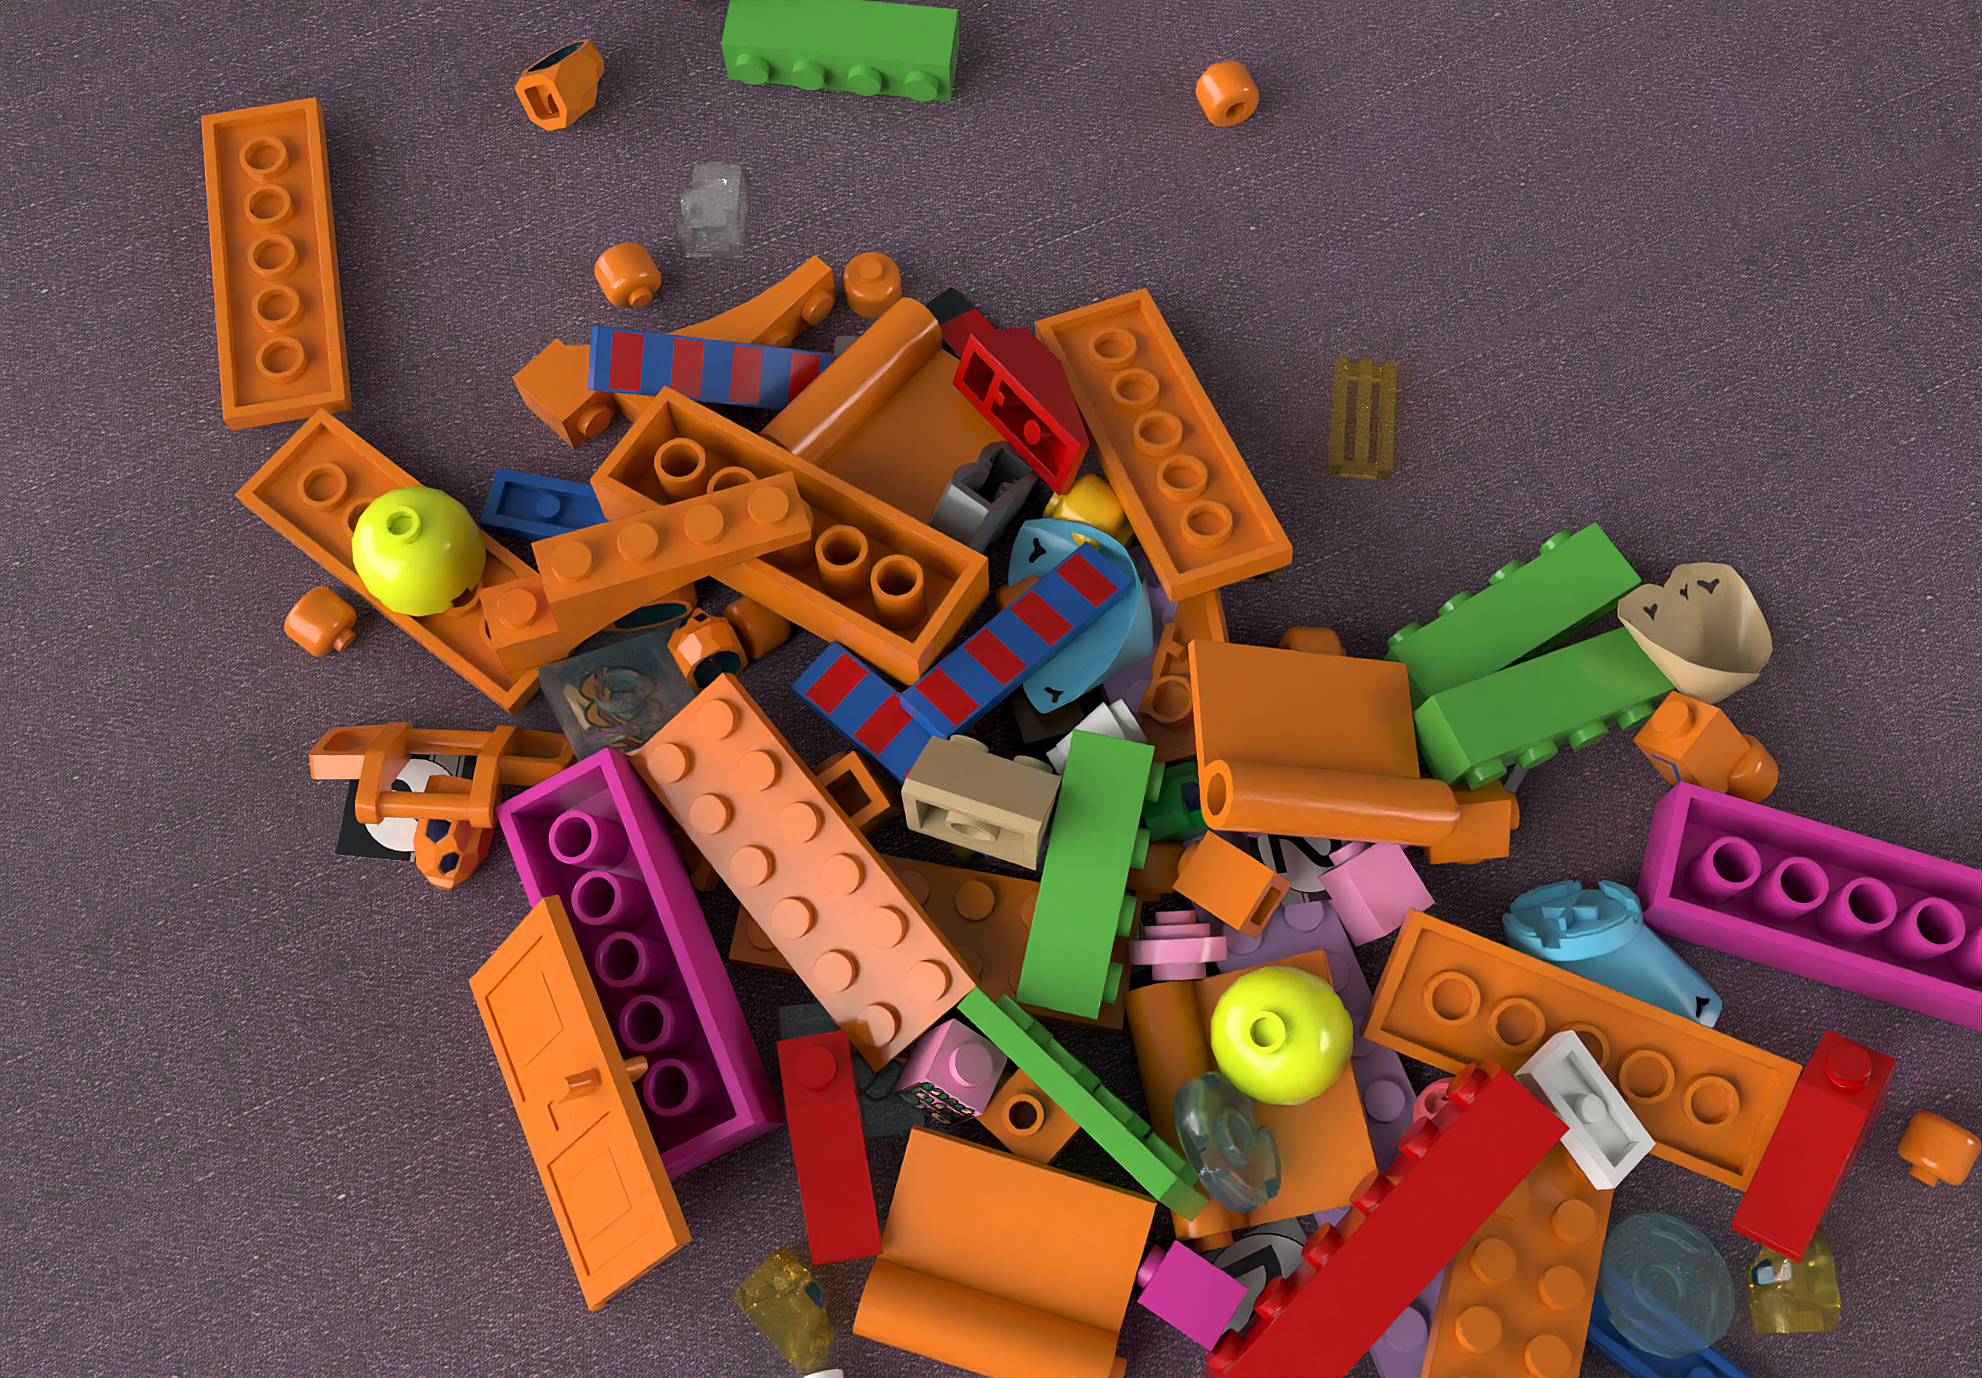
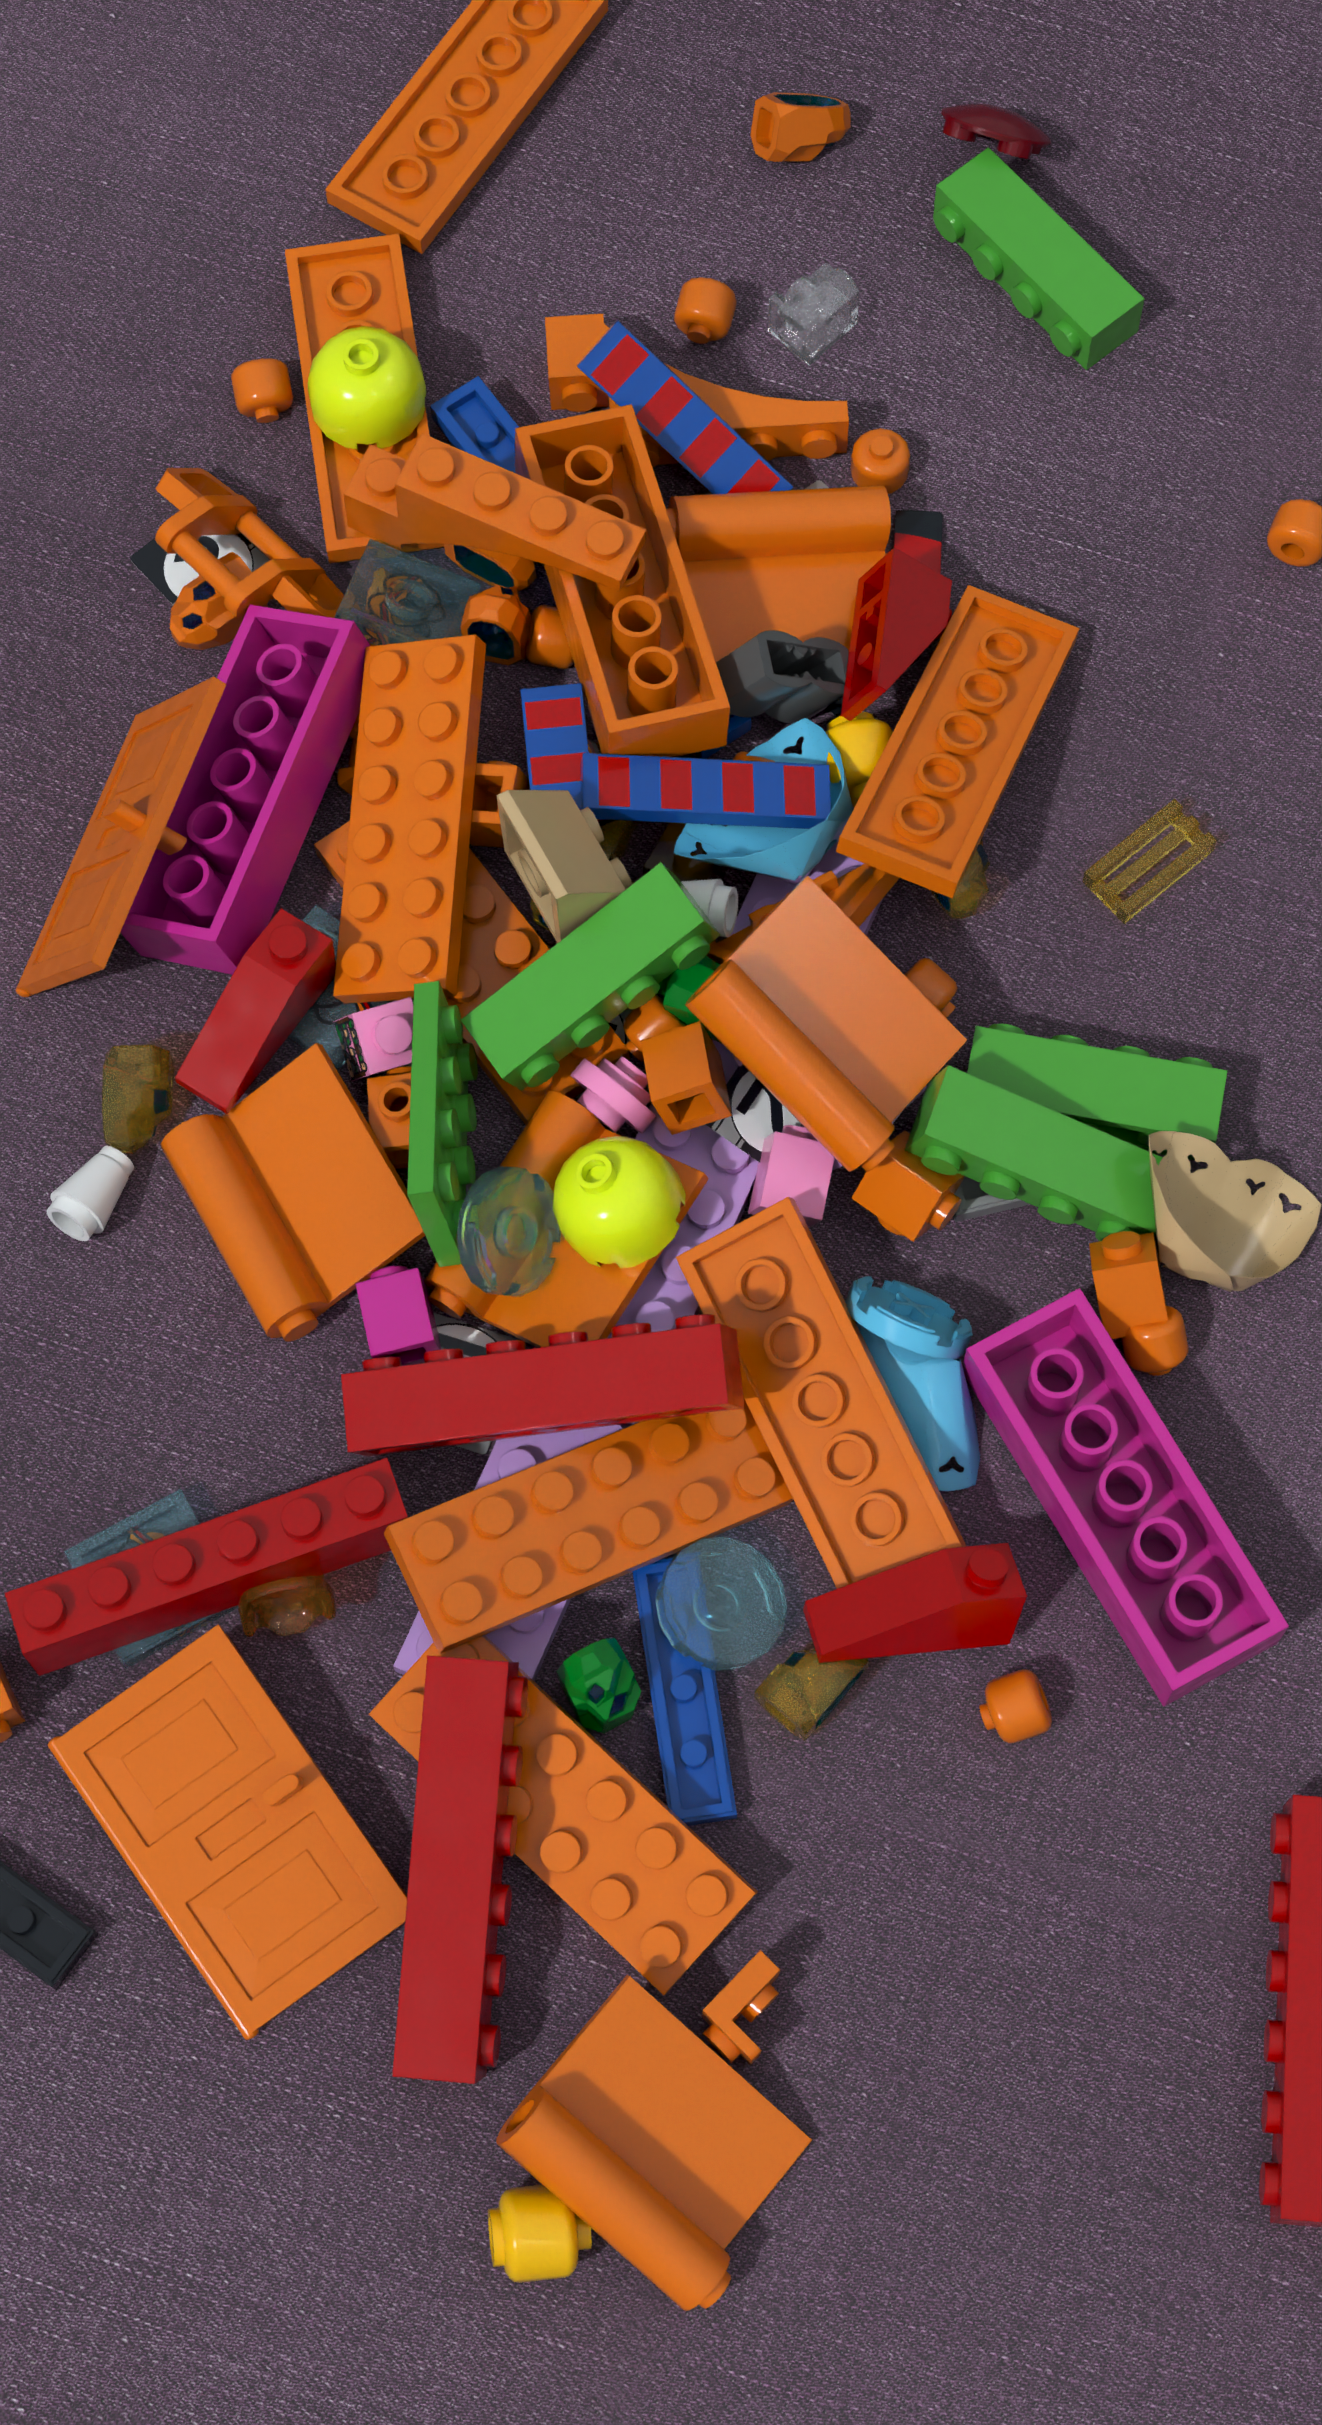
camera: 45 degrees right, 0 degrees up
white plate [1513,1030,1656,1190] -> none

